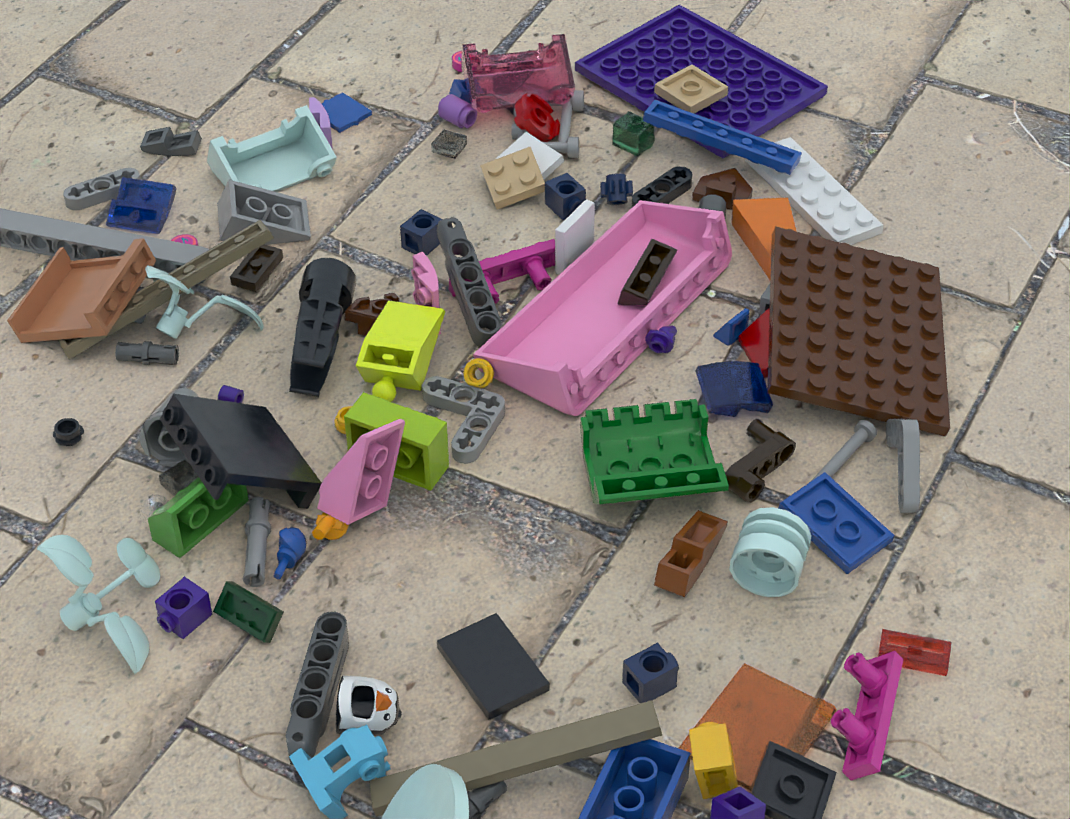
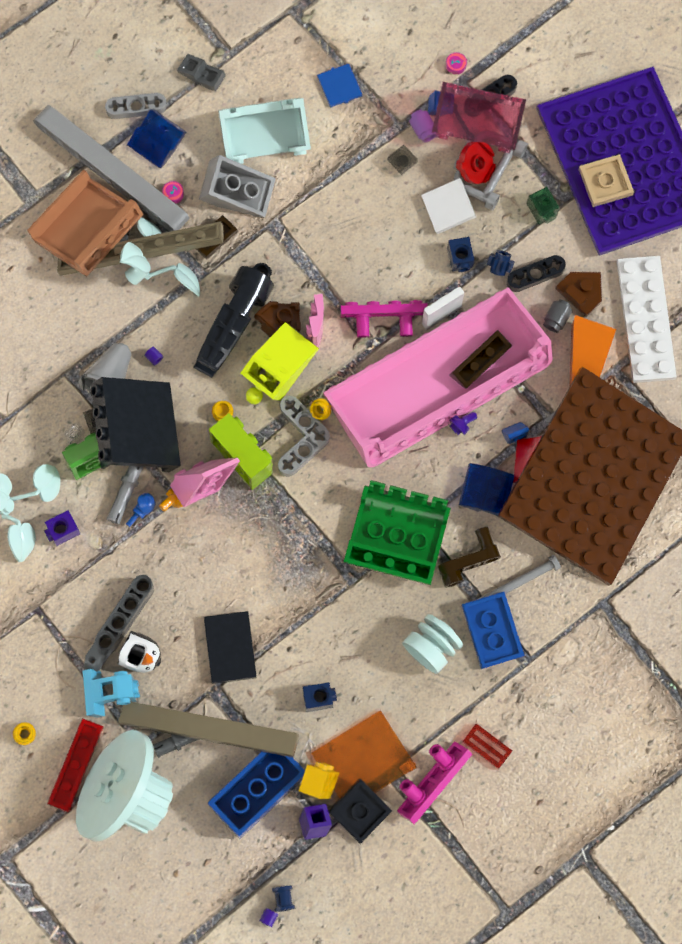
camera: 20 degrees right, 30 degrees up
black plate [53,418,84,446] -> none
dark grey pin [115,341,179,365] -> none
dark green plate [213,581,284,643] -> none
lavender slope [309,97,333,149] -> none
dark blue brick [400,209,442,256] -> none
dark grey piece [437,217,501,347] -> none
tan plate [480,147,545,210] -> none
blue plate [643,100,802,175] -> none
dark orange slope [654,510,728,597] -> none
light grey beam [886,419,920,513] -> none

